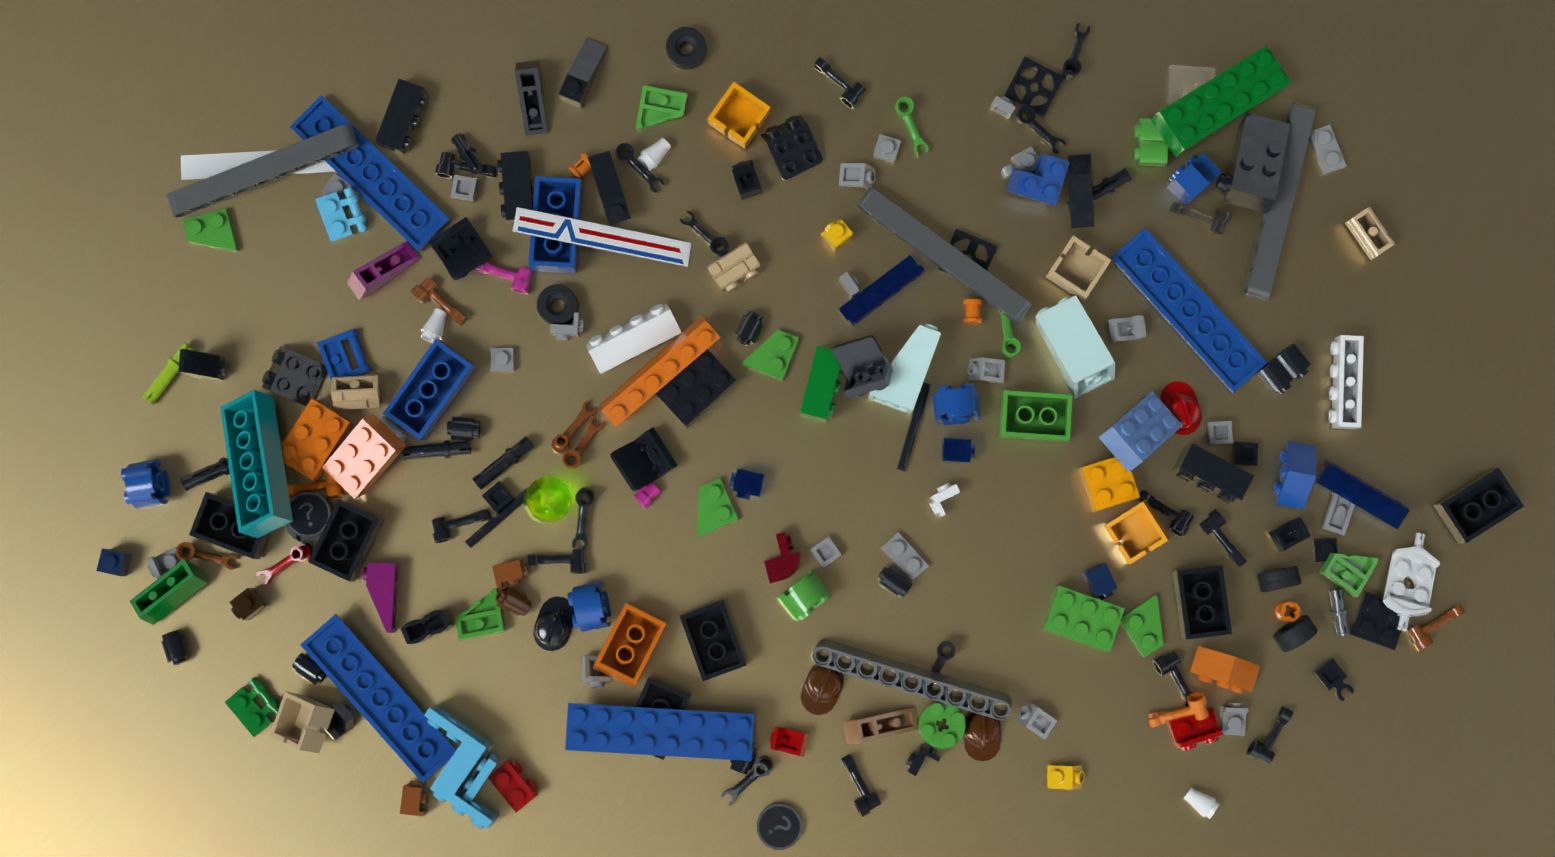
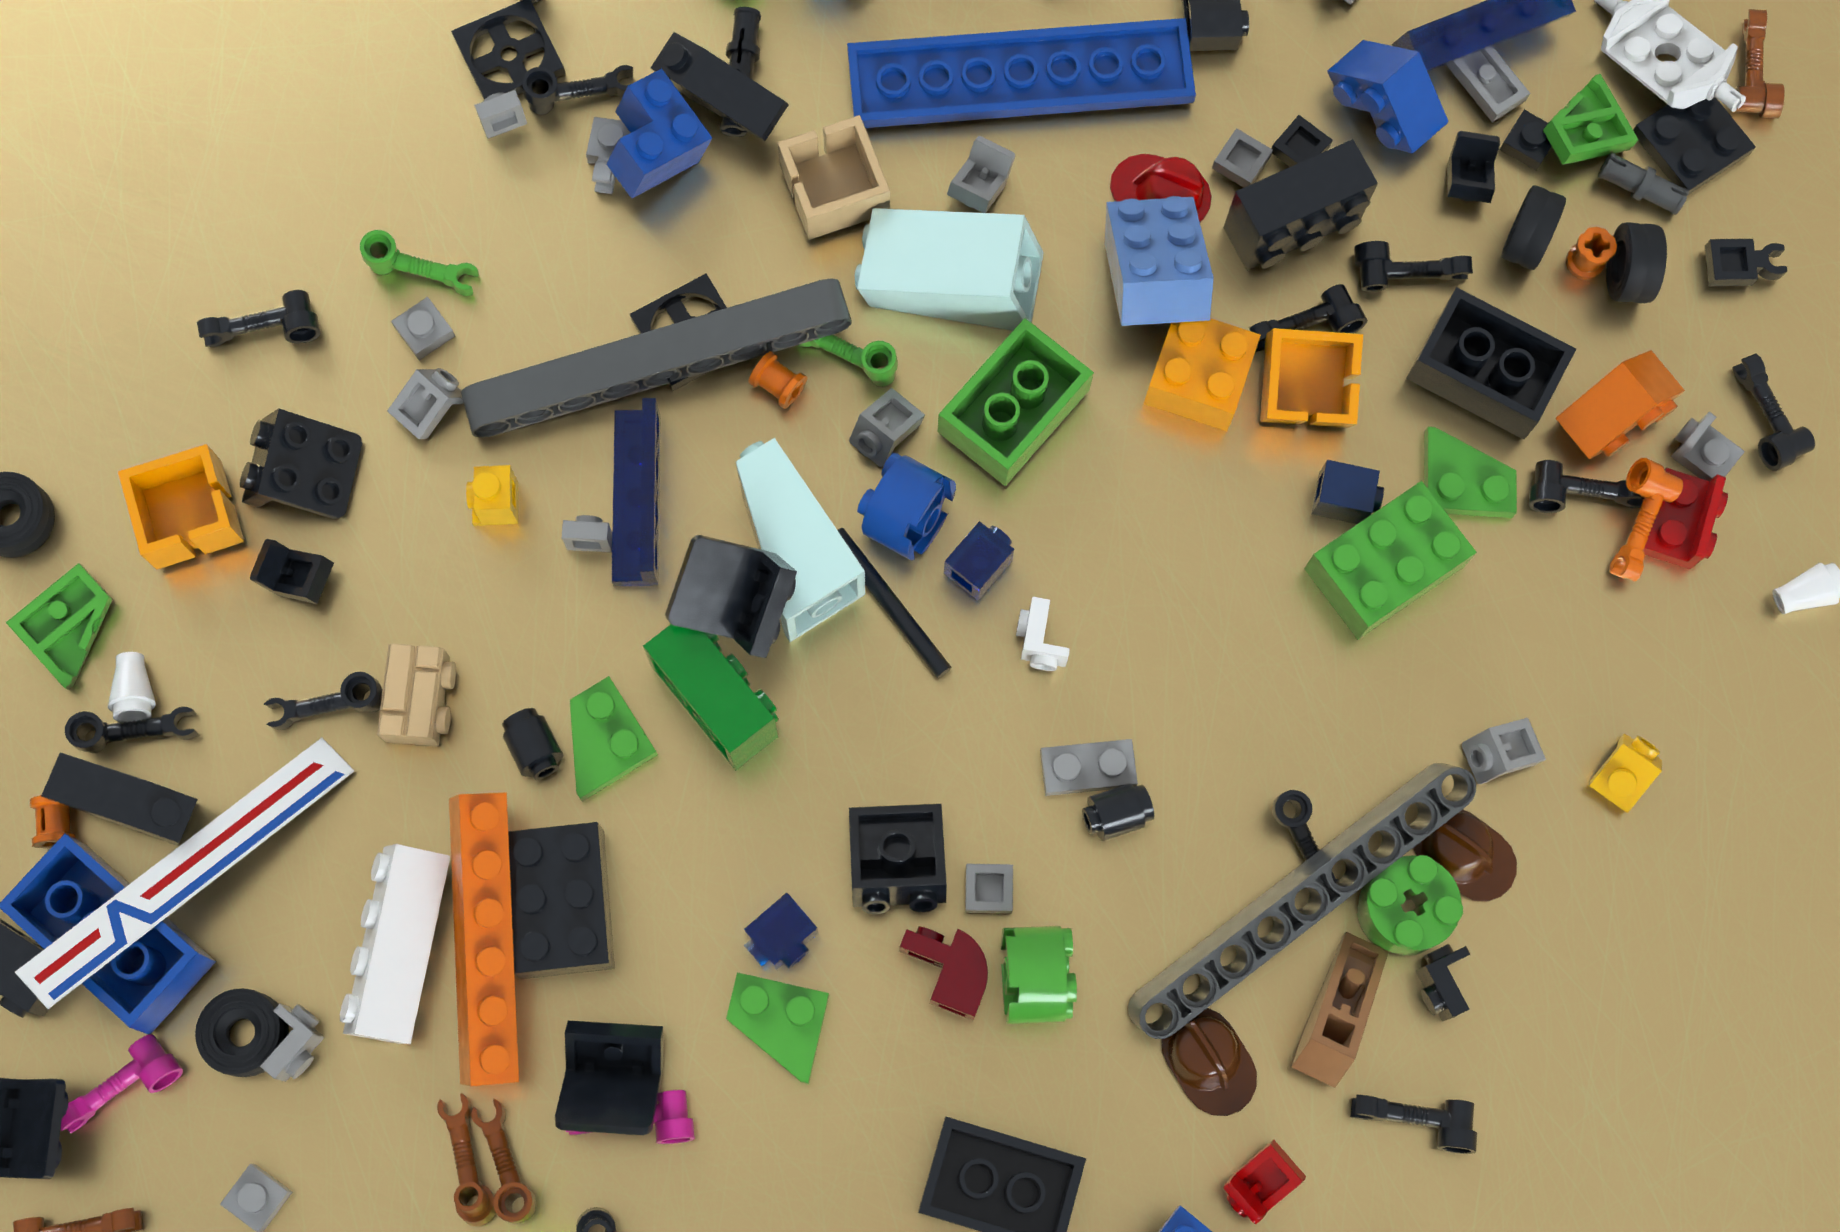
camera: 60 degrees left, 10 degrees down
none -> black plate [849,804,947,914]

